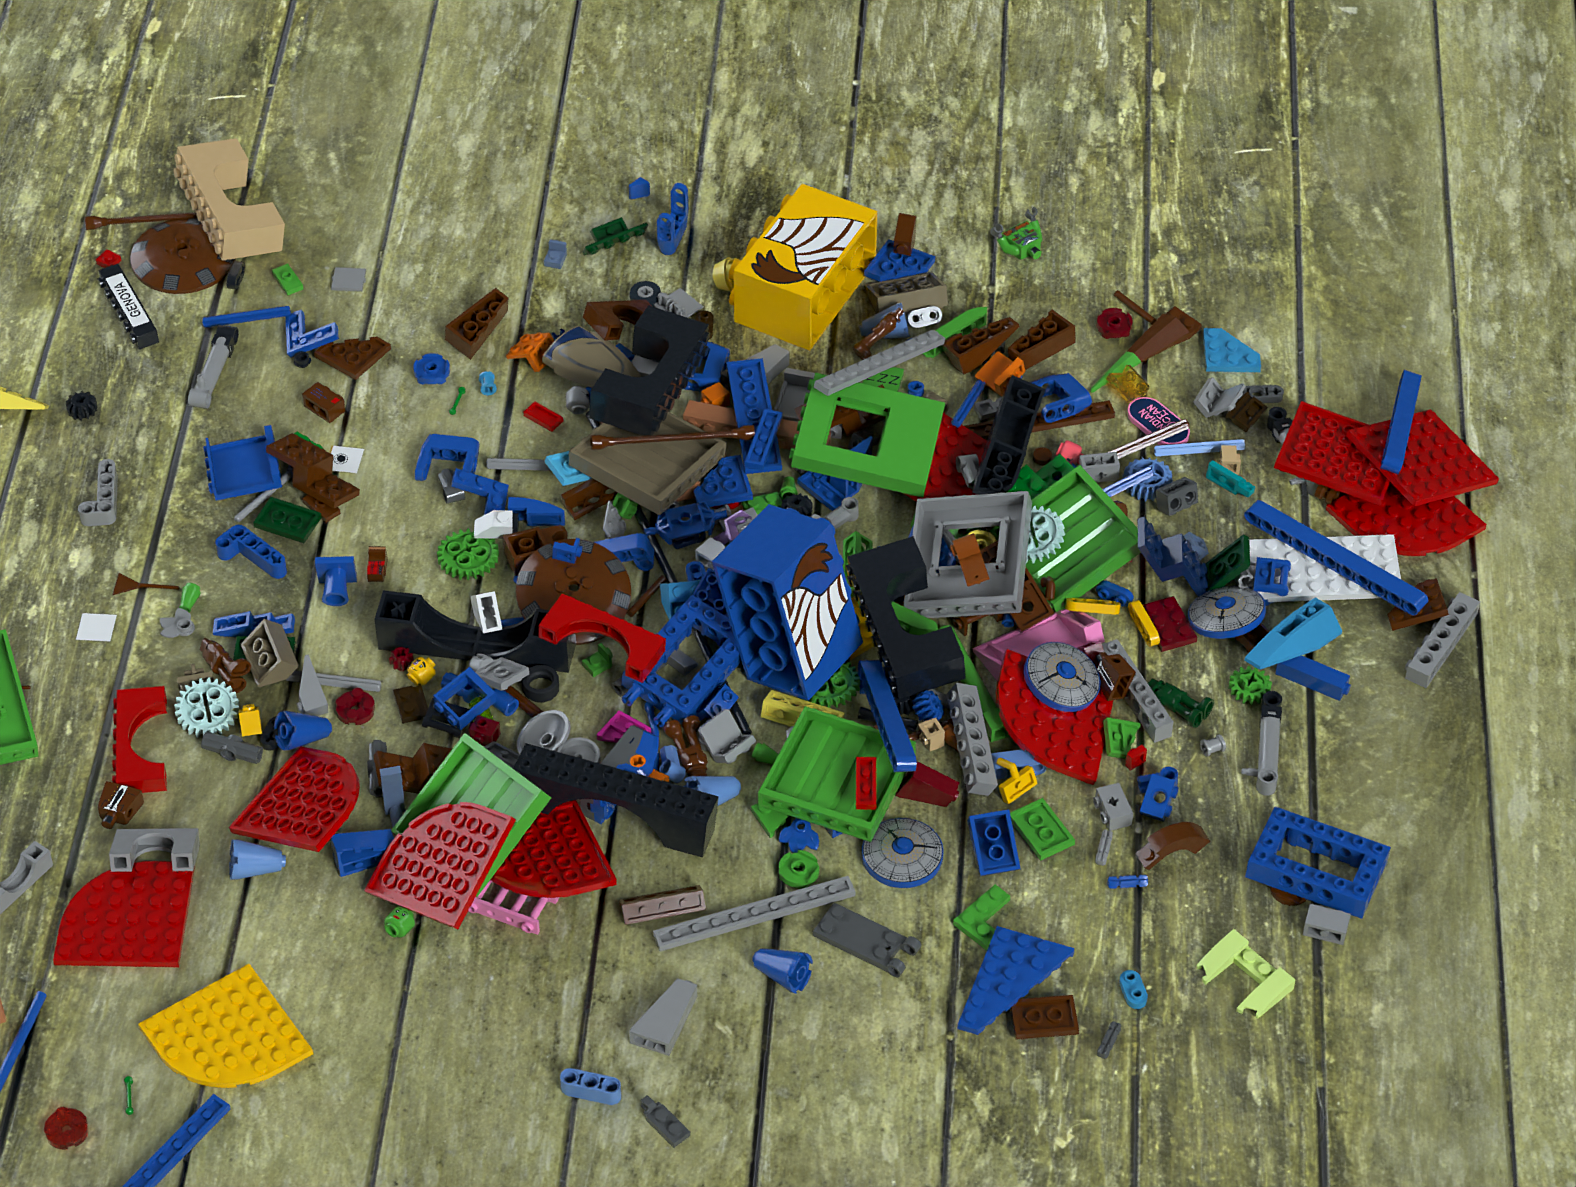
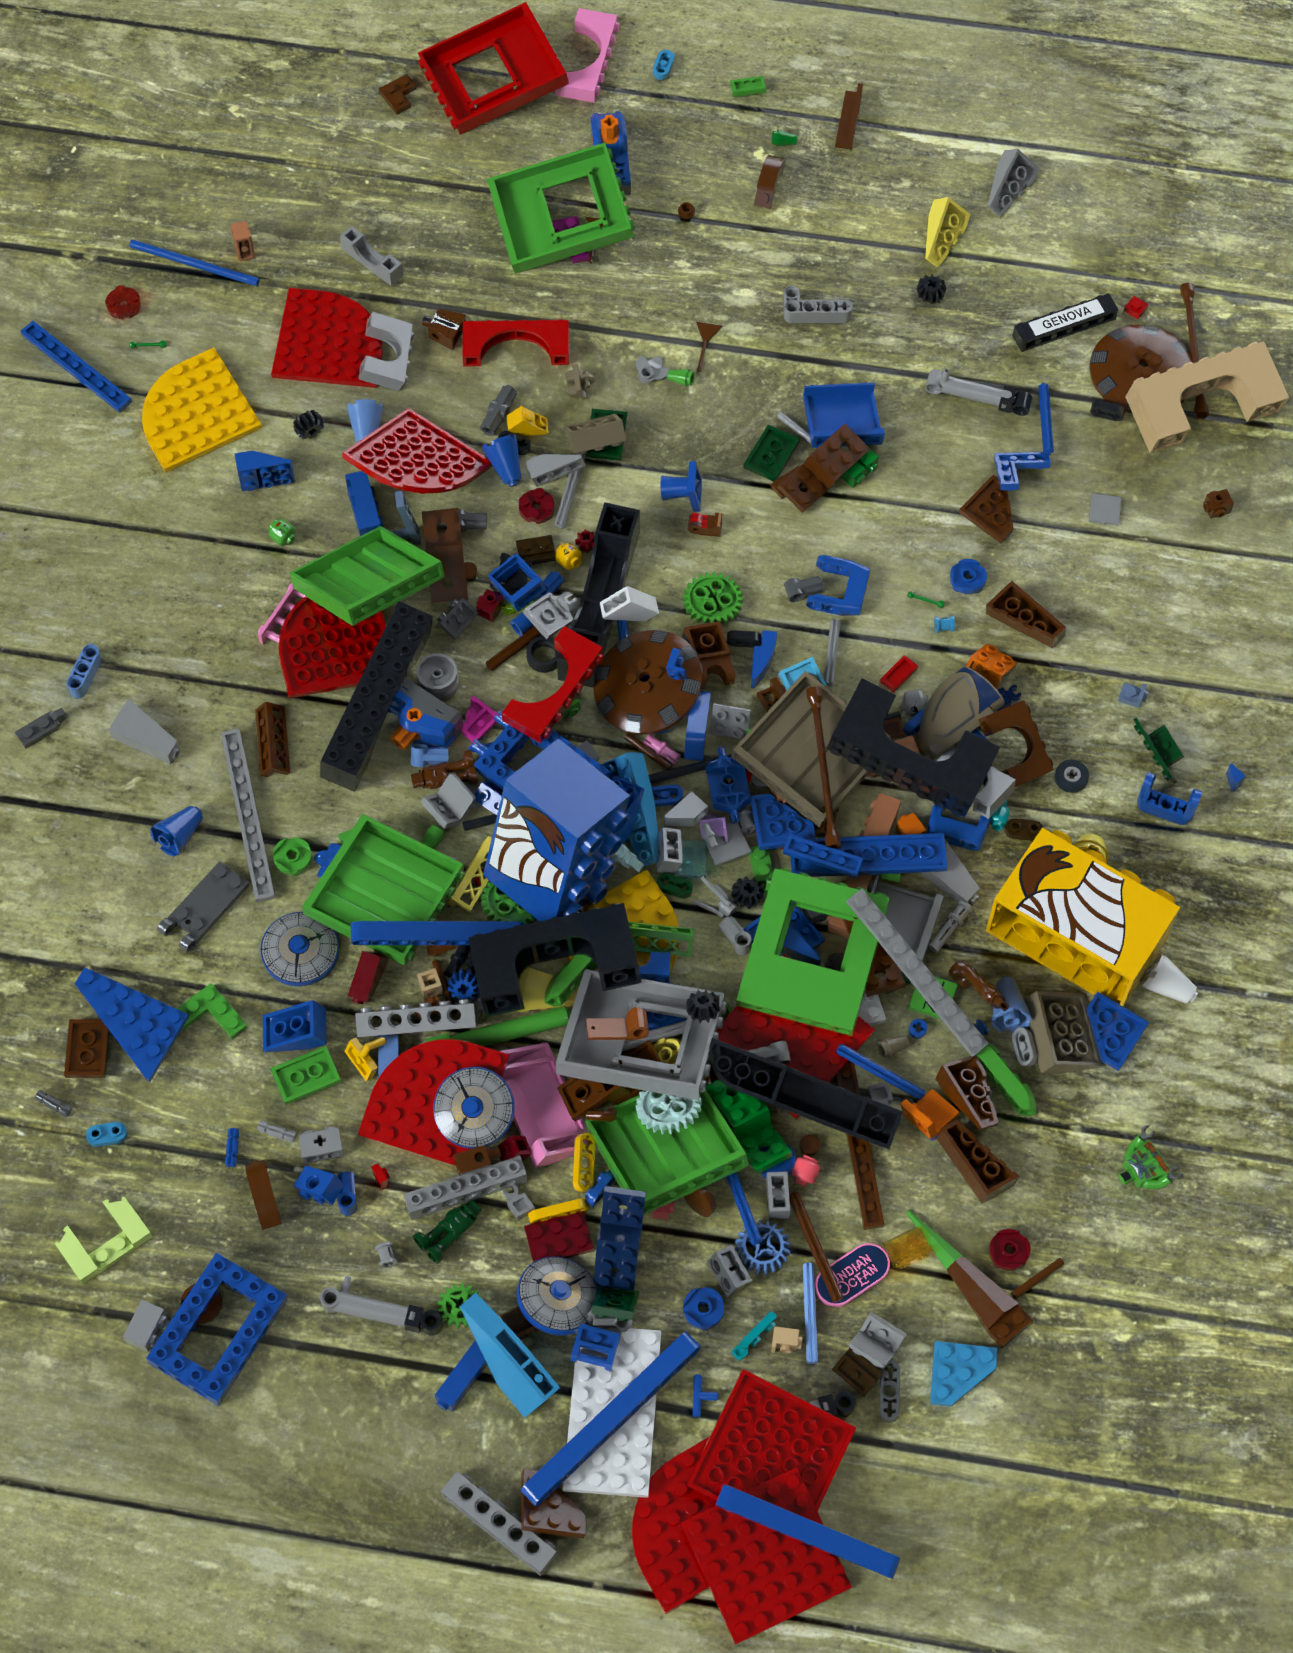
camera: 95 degrees right, 15 degrees up
white sticker [76,613,117,641] -> none
light aqua gear [174,677,240,738] -> none
reddish brown piece [200,638,251,693] -> none
blue slope [213,611,295,637] -> none
blue beam [215,525,287,579] -> none
bright green plate [272,264,304,295] -> none
black plate [294,351,311,368] -> none
reddish brown brick [302,382,345,423] -> none
white sticker [329,446,364,473] -> none
red plate [364,802,516,930] -> none
blue plate [451,468,509,515] -> none
white slope [474,510,513,539] -> none
light grey dish [517,710,571,753] -> none
light grey hinge [653,288,704,318] -> none
medium blue cone [683,776,741,806] -> none
red plate [856,757,876,810] -> none
reddish brown slope [893,213,917,256] -> none
blue connector [1030,373,1092,423] -> none
bright green wing [1103,717,1140,759] -> none
sand blue bracket [1184,532,1209,560] -> none
none -> blue slope [234,450,295,491]
none -> black gear [293,410,324,439]
none -> light grey plate [503,1184,535,1221]
none -> bright pink pin [644,734,681,764]
none -> blue plate [683,1287,724,1330]
none -> black gear [686,989,720,1023]
none -> blue piece [693,1374,718,1417]
none -> light grey pin [928,900,973,954]
none -> reddish brown brick [1203,489,1234,519]

